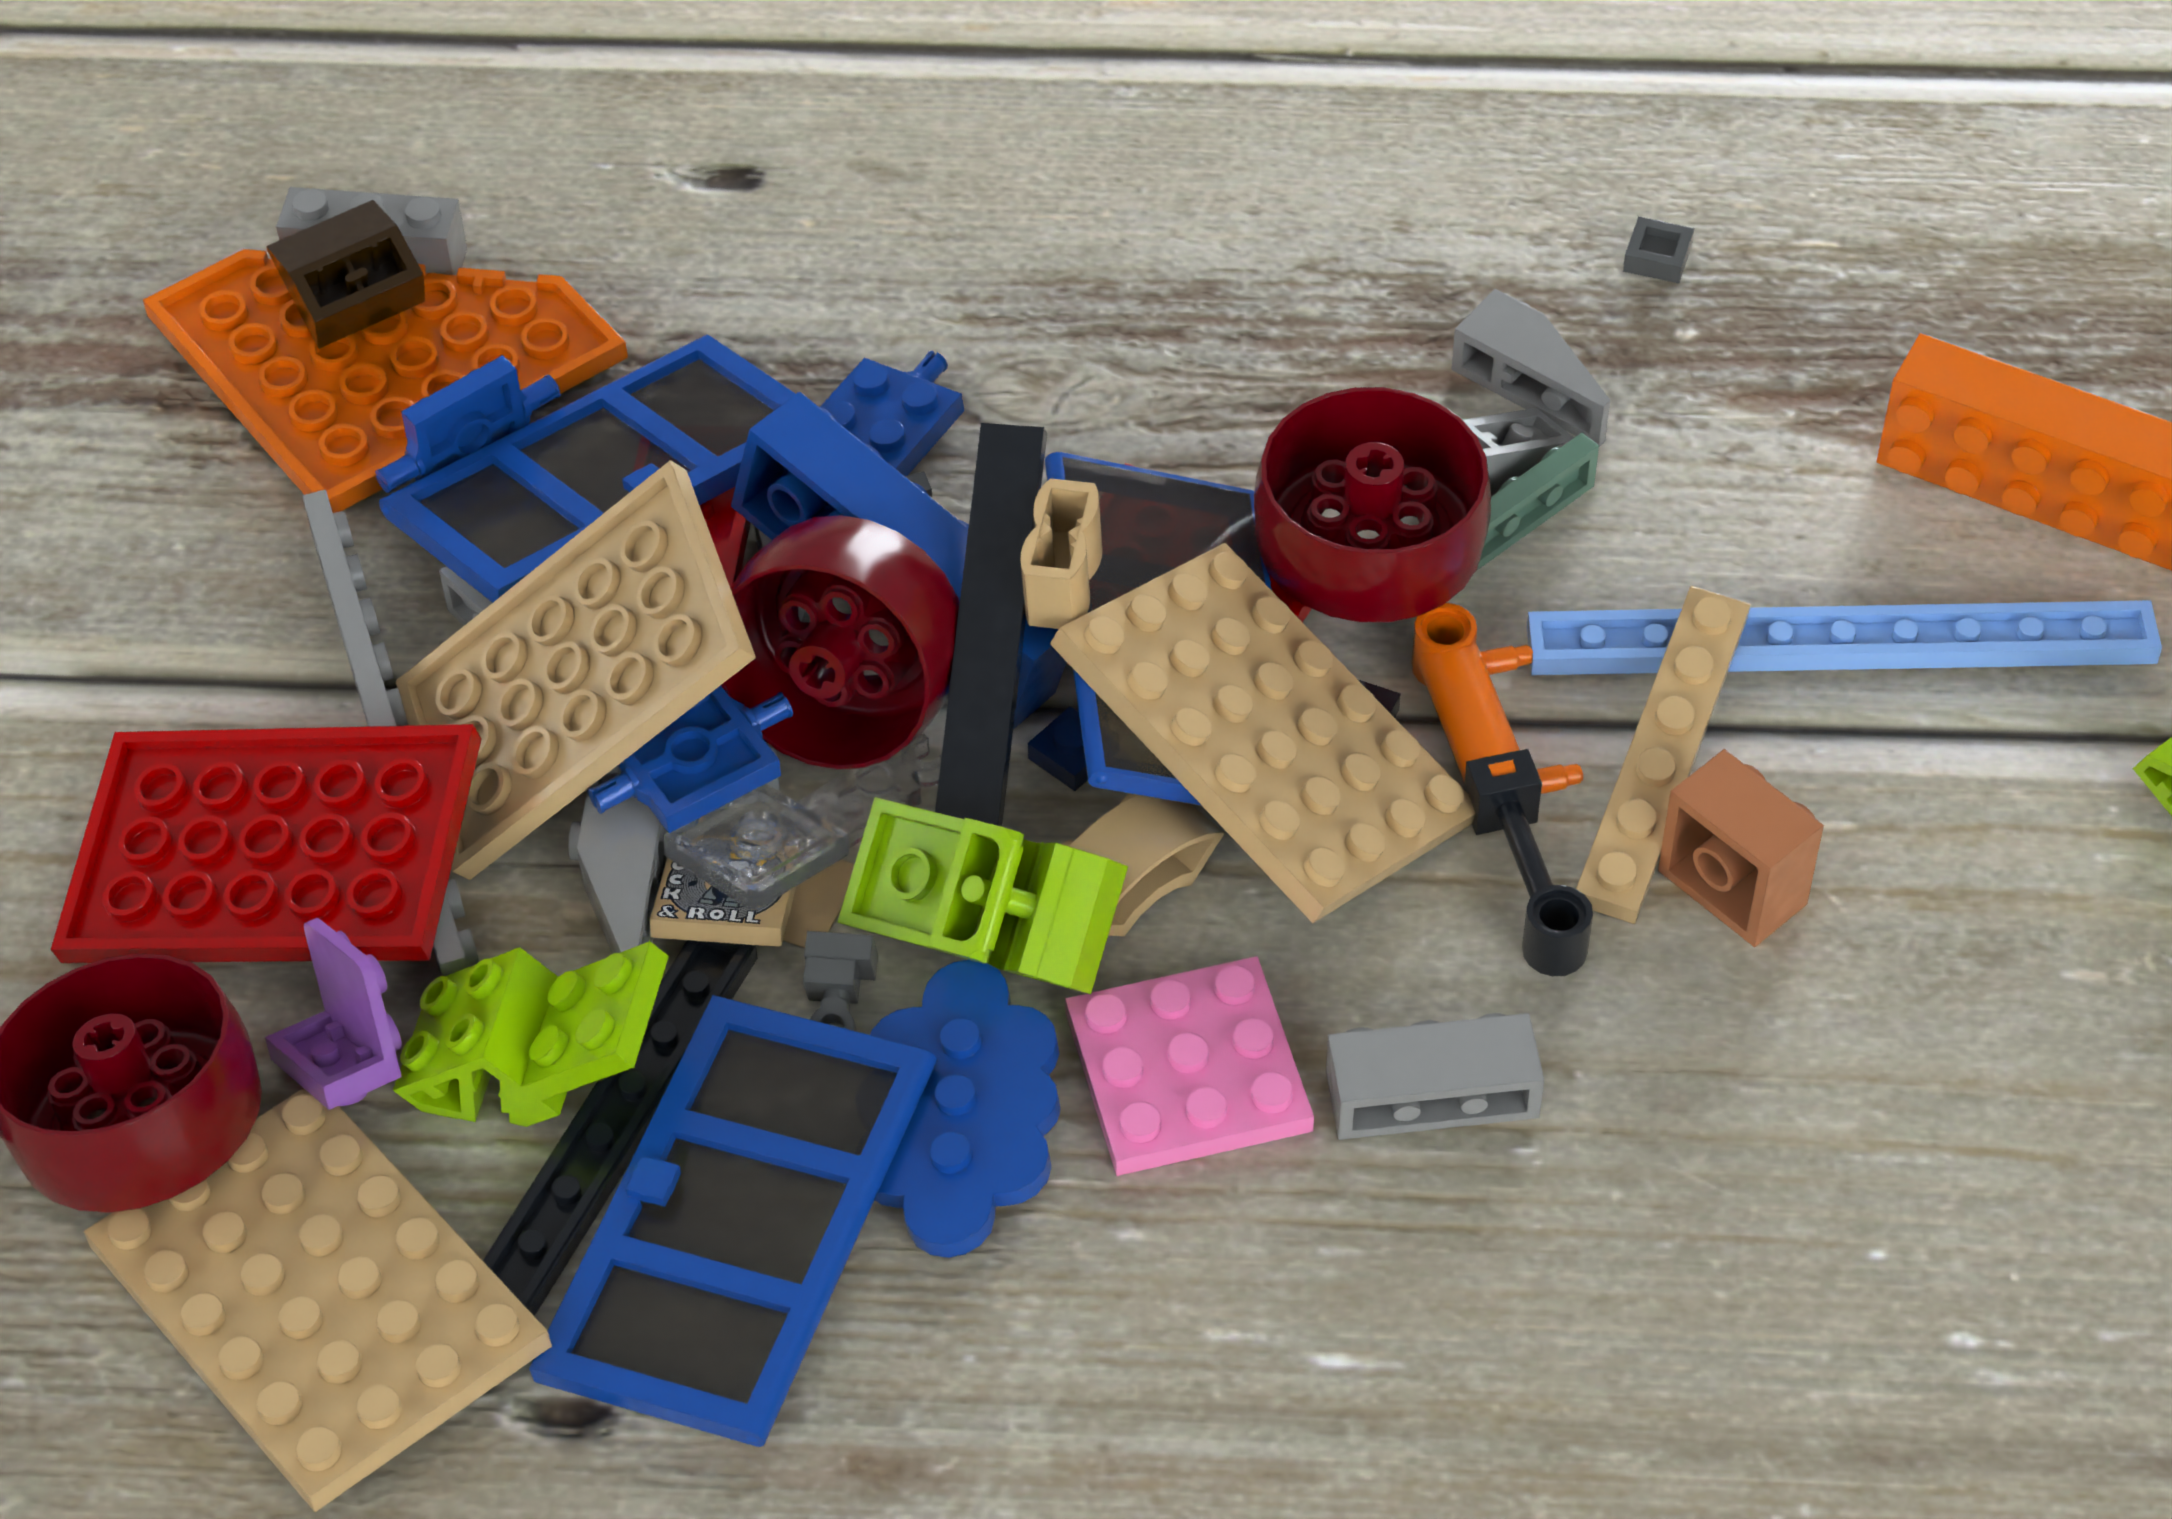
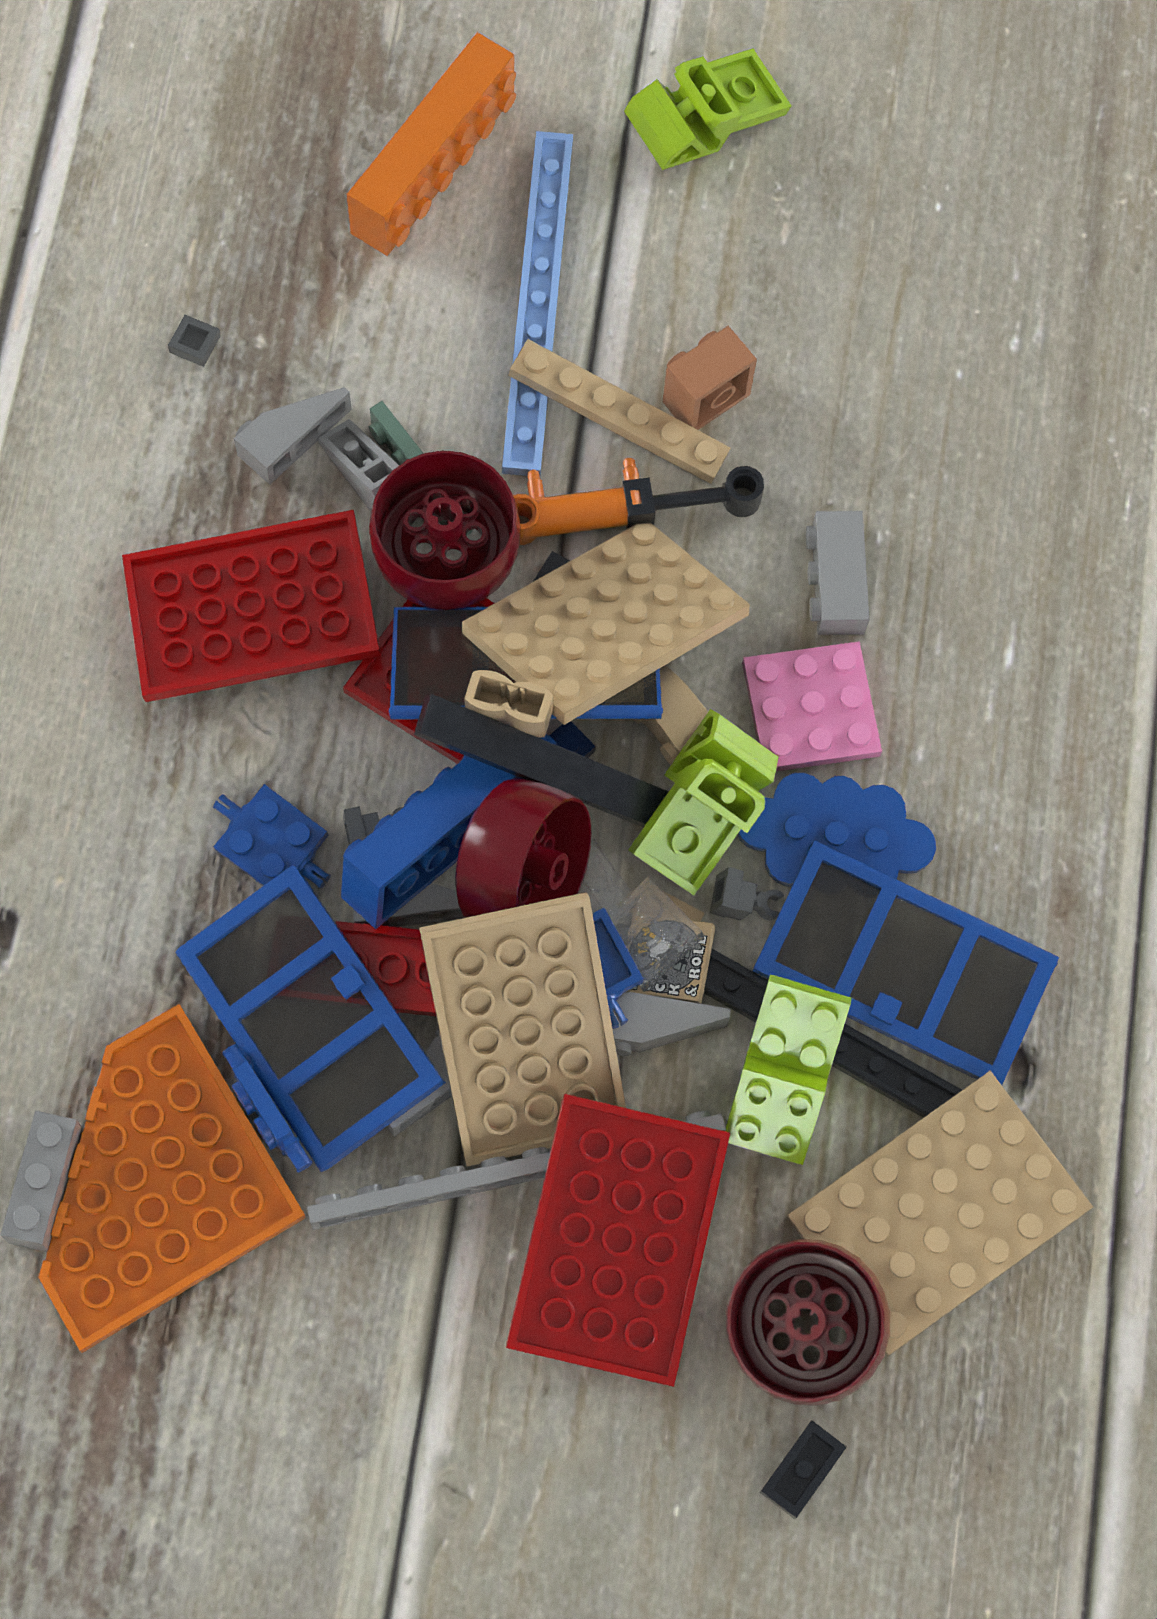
camera: 90 degrees left, 20 degrees up
medium lavender bracket [265,918,402,1110] -> none
dark brown slope [266,200,425,349] -> none
none -> red plate [122,509,381,703]

